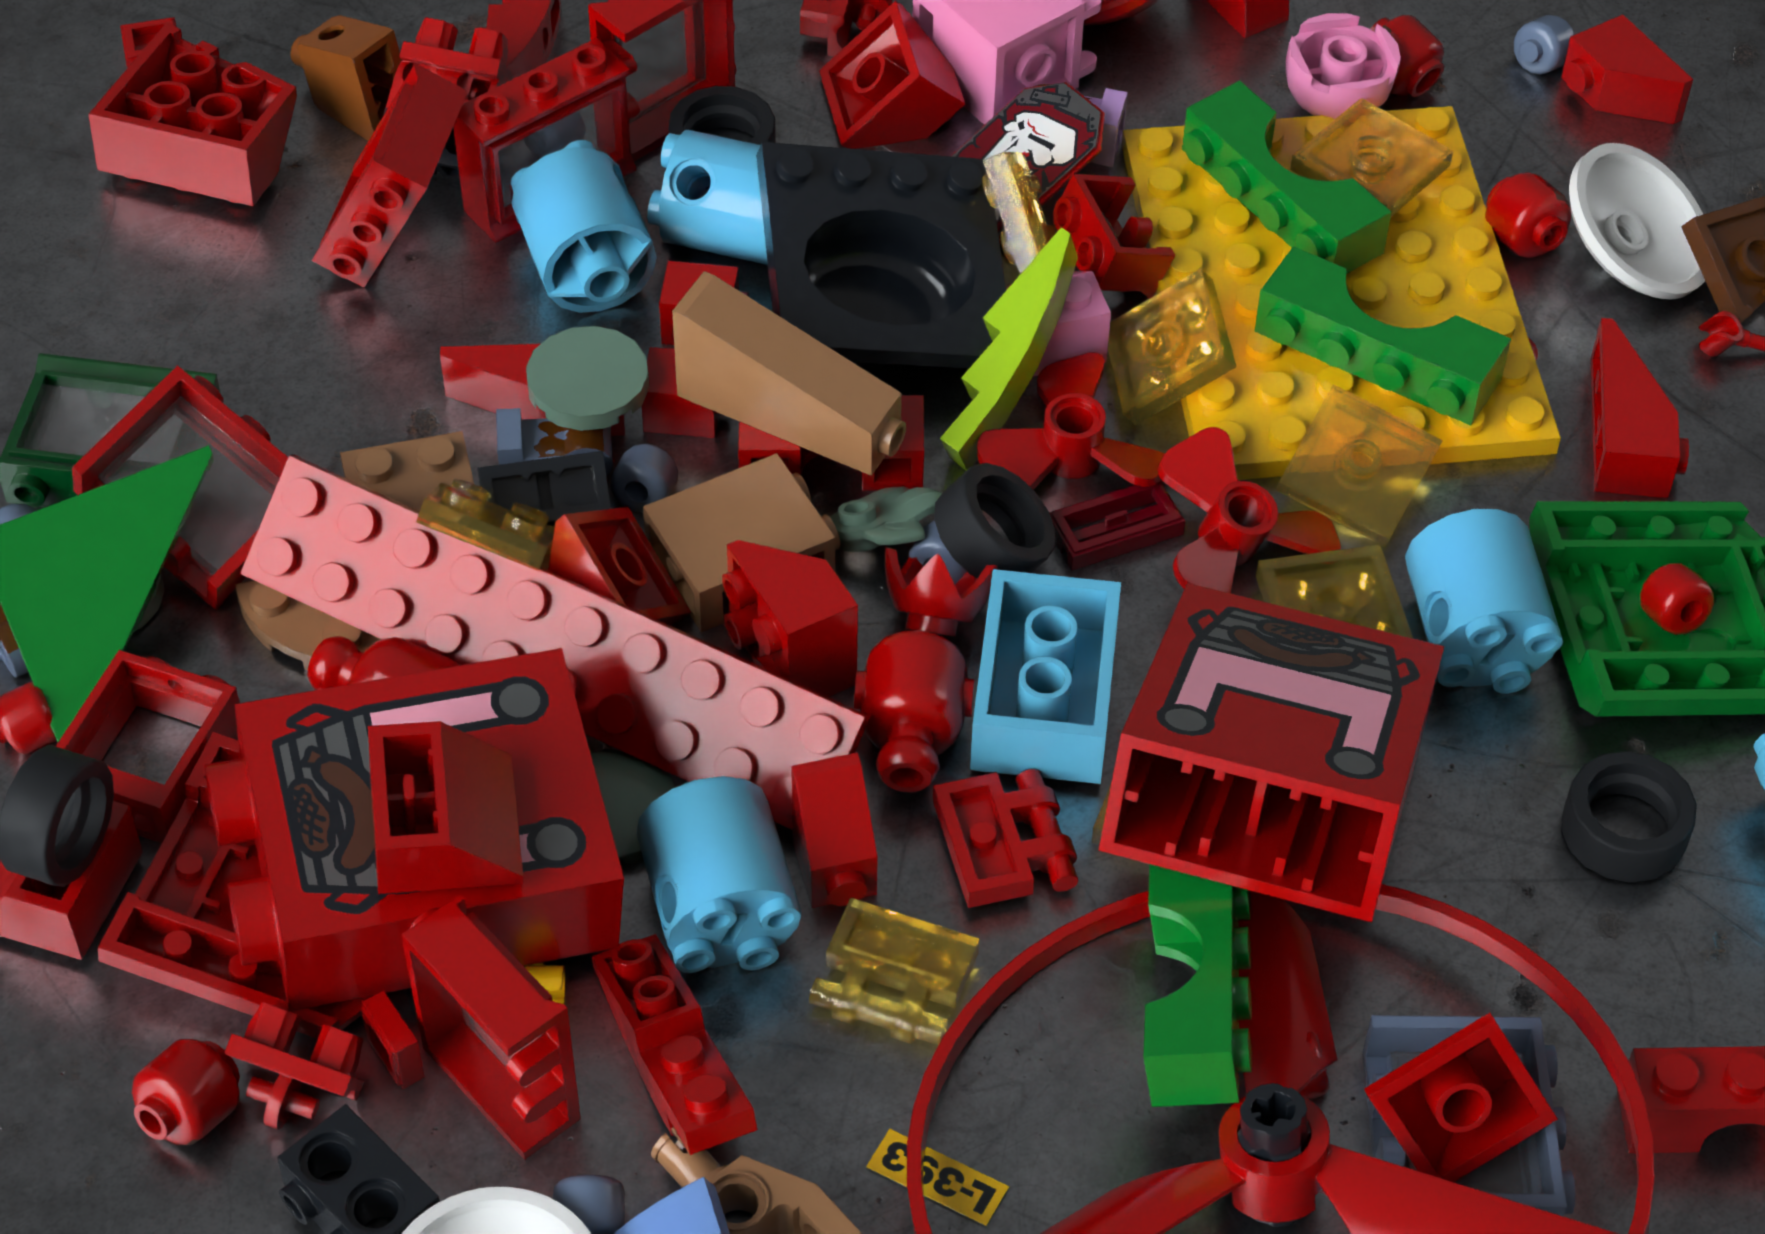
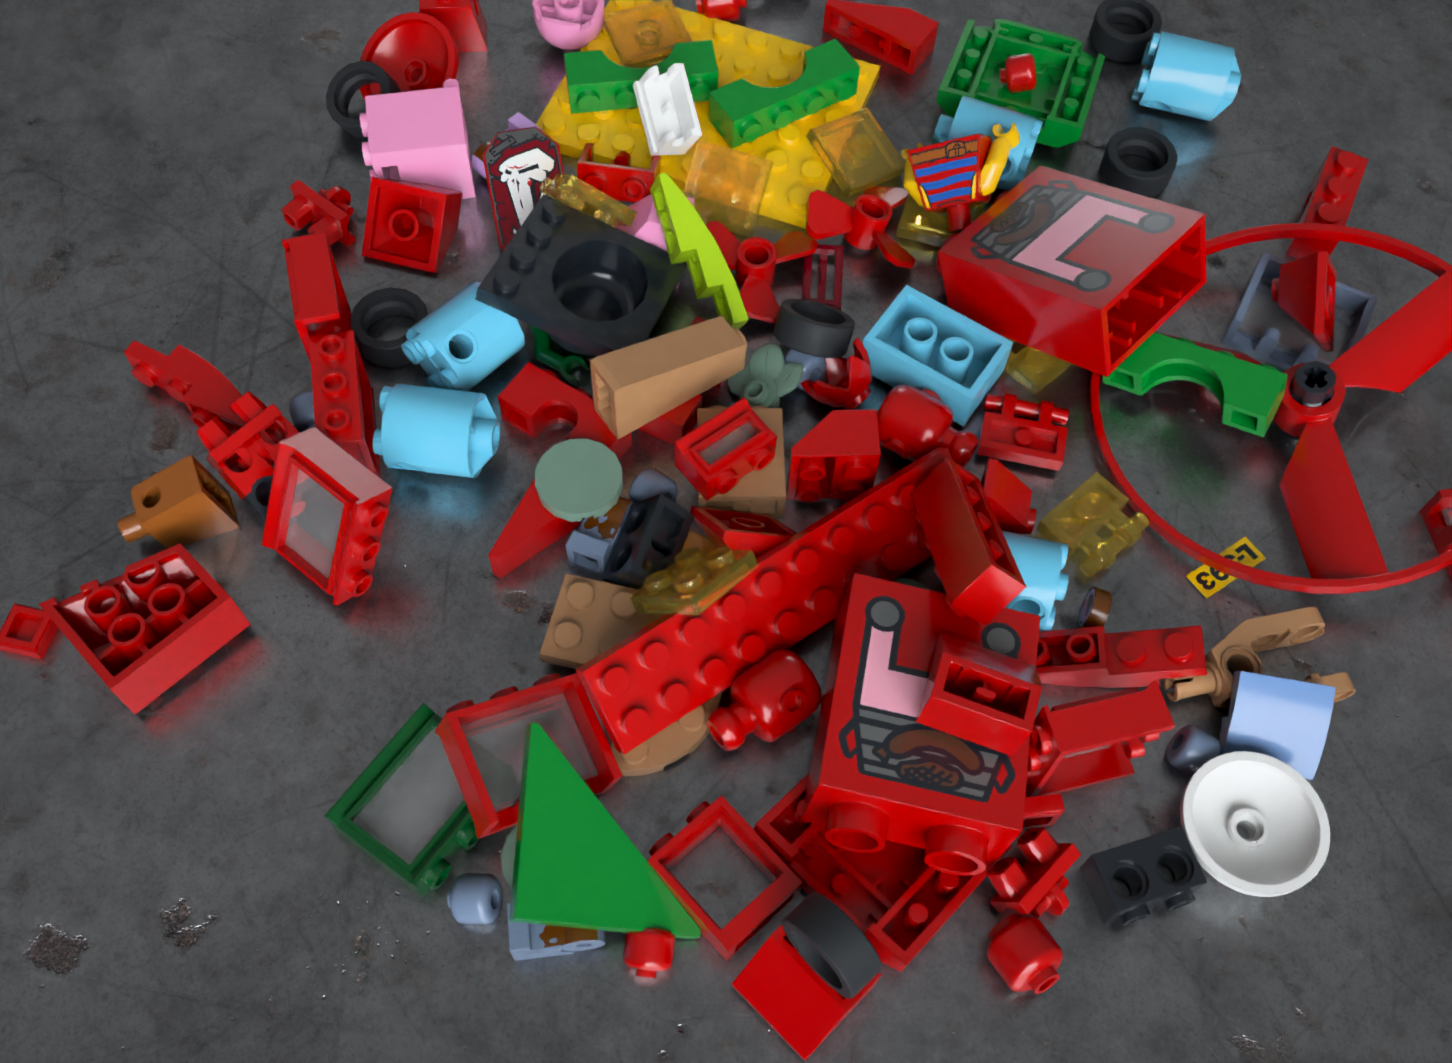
camera: 65 degrees left, 10 degrees up
none -> white hinge [633,63,702,156]
none -> red window [674,397,777,501]
none -> torso [901,123,1020,233]
none -> red brick [911,457,1026,625]
none -> reddish brown tile [1078,586,1112,628]

